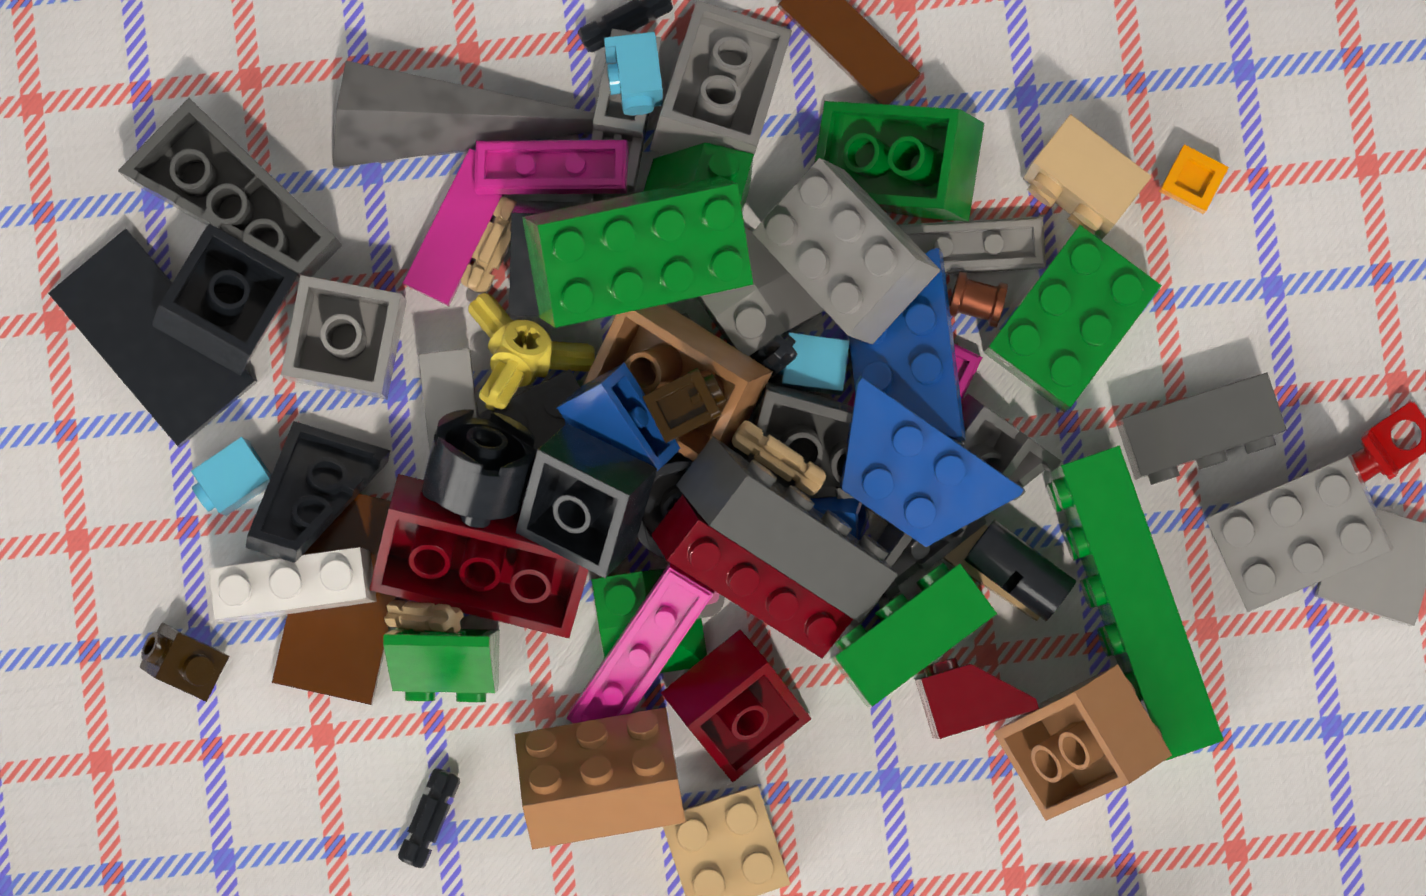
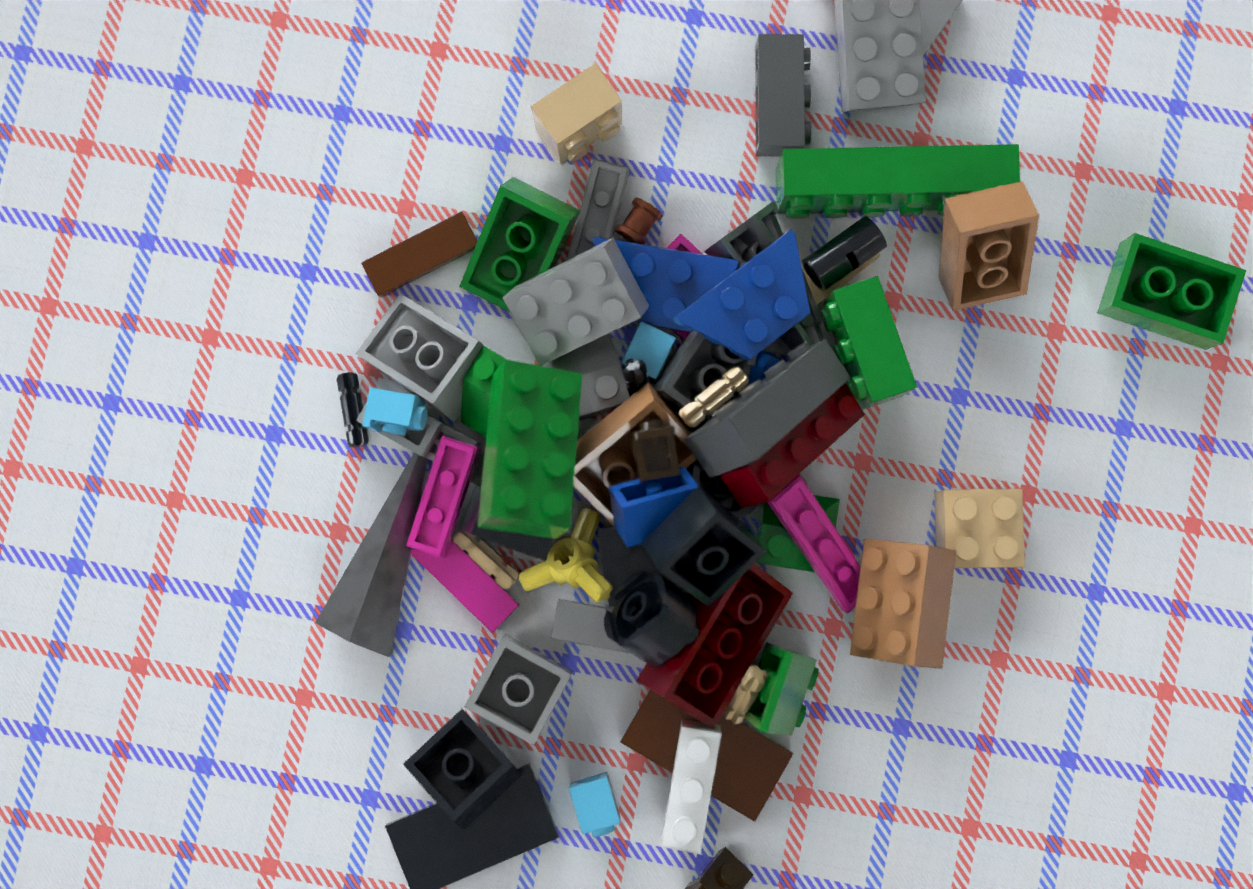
camera: 70 degrees left, 0 degrees up
dark grey wedge [118,98,342,277] -> none
black wing [245,421,390,563] -> none
black axle [398,768,460,868] -> none
dark red slope [661,629,811,783] -> none
dark red slope [915,657,1039,739] -> none
green brick [984,225,1162,413] -> none
light orange plate [1159,144,1229,214] -> none

